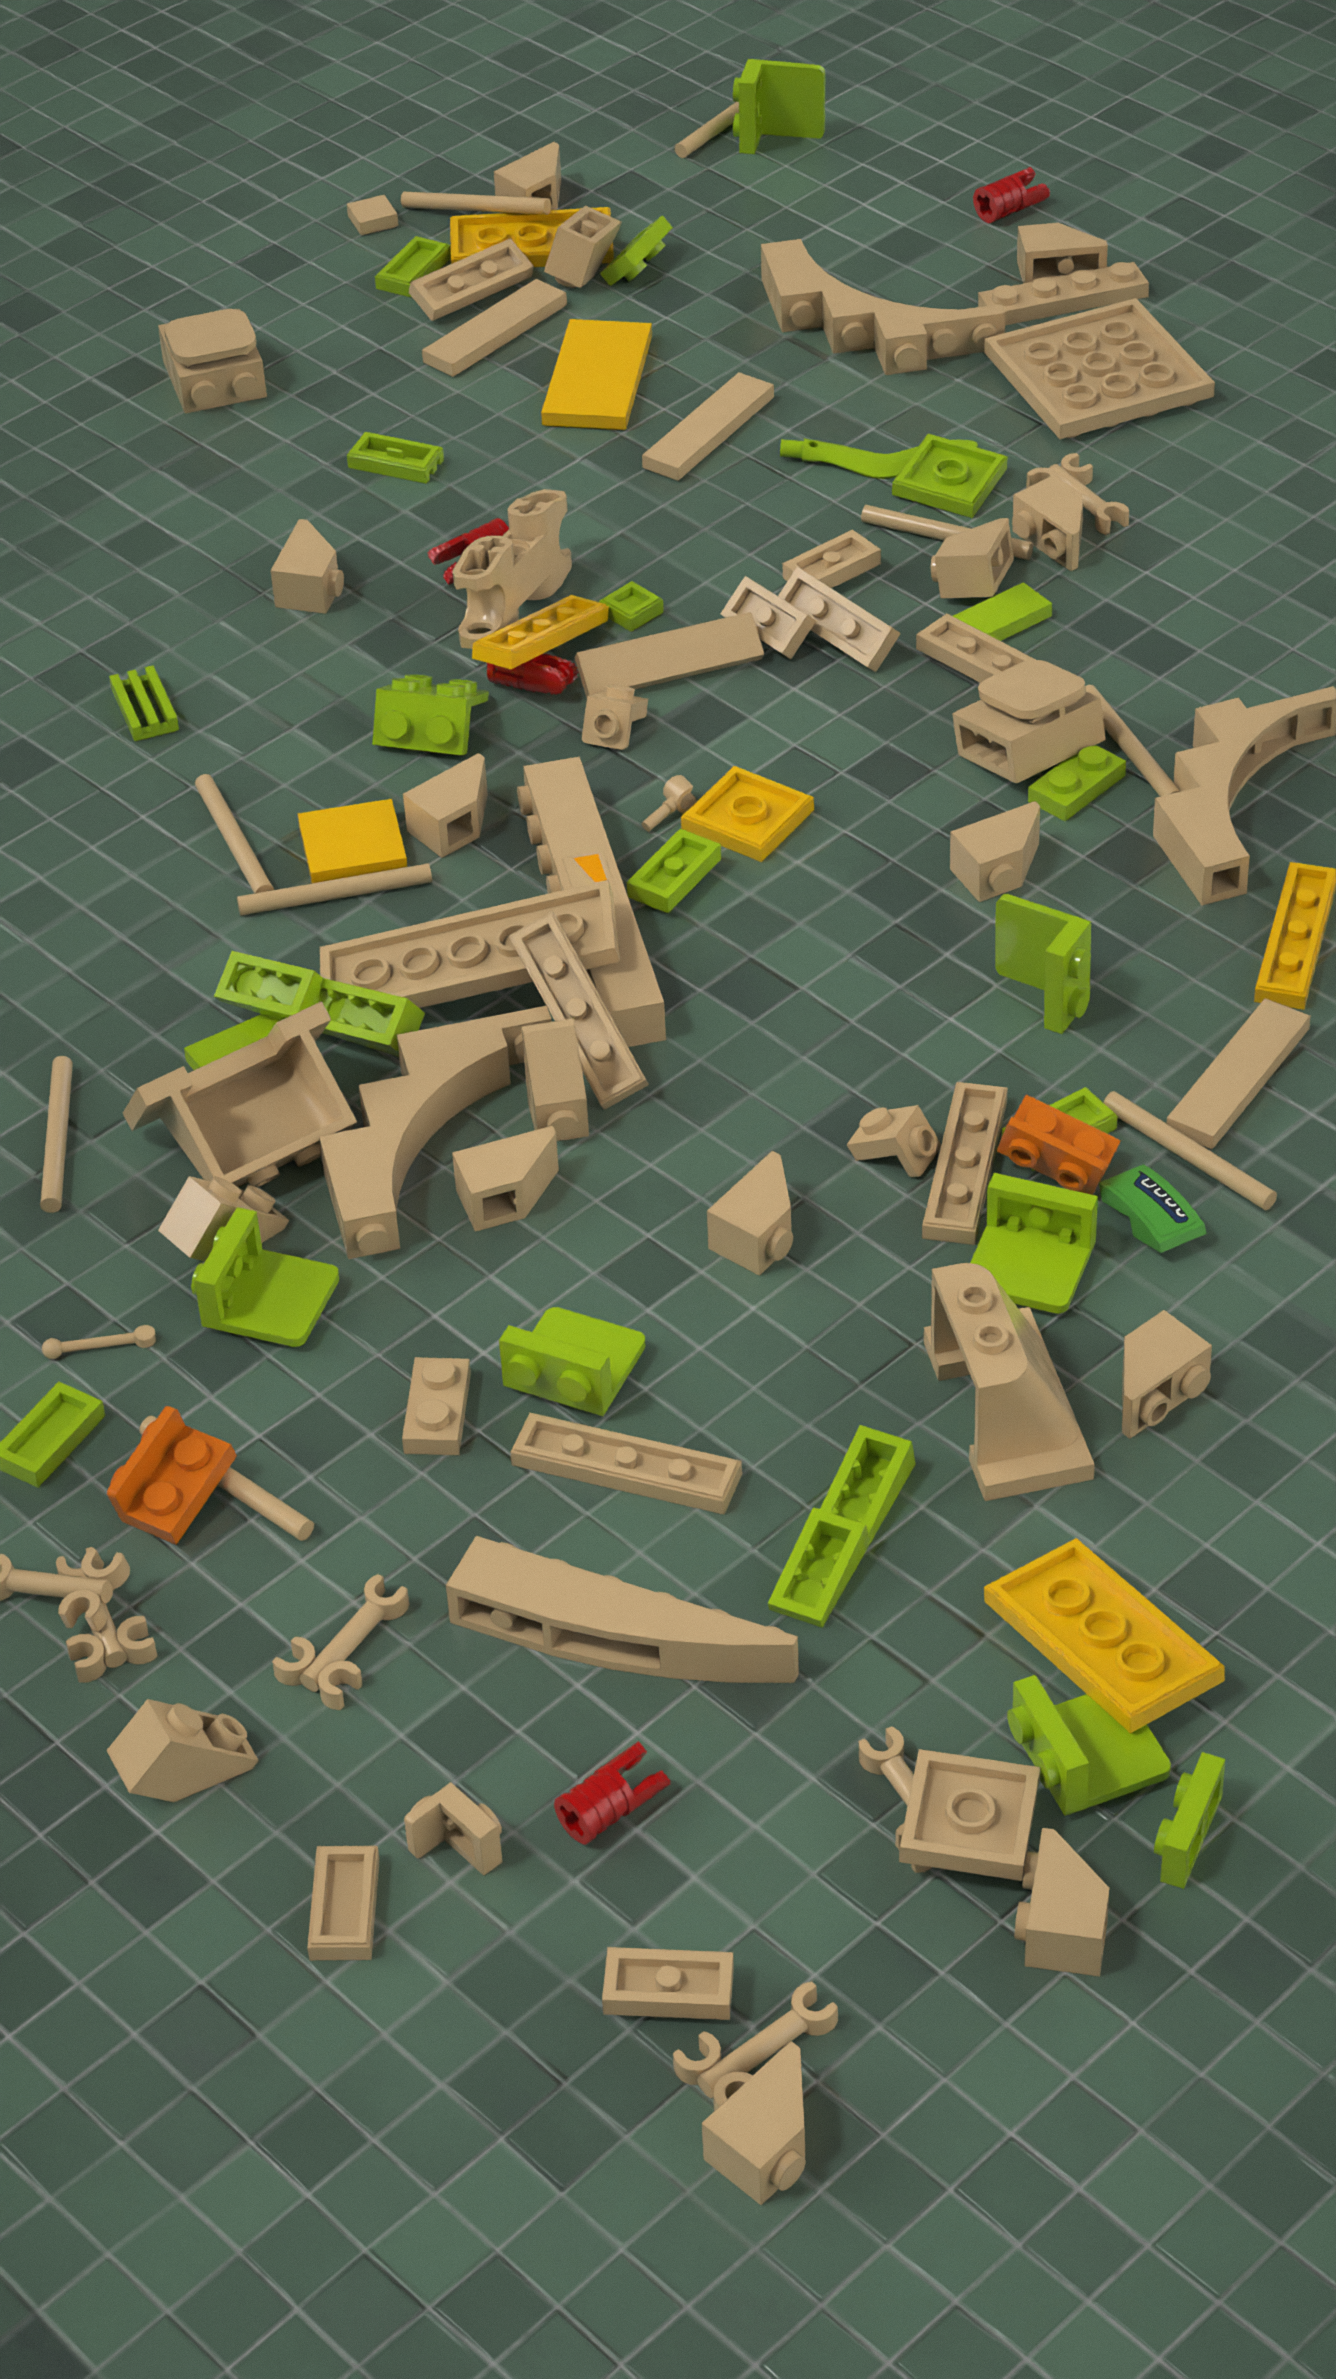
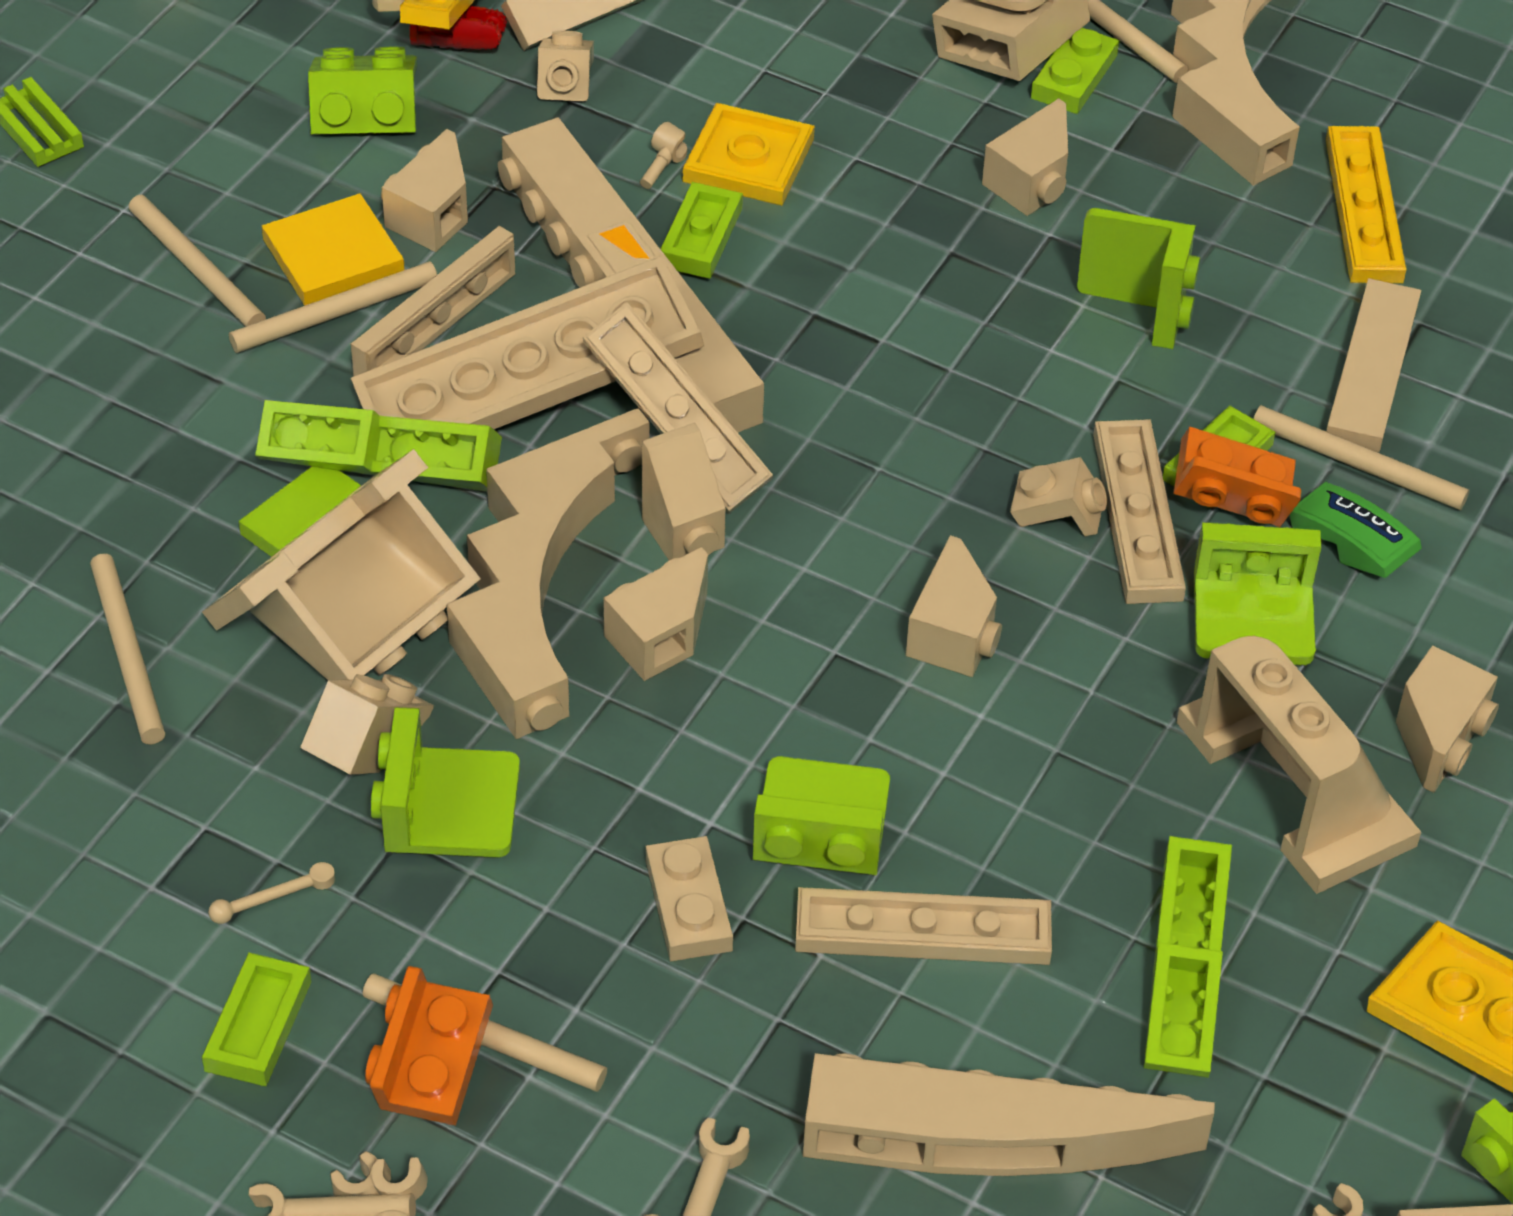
camera: 20 degrees left, 5 degrees up
none -> tan tile [351,226,515,376]

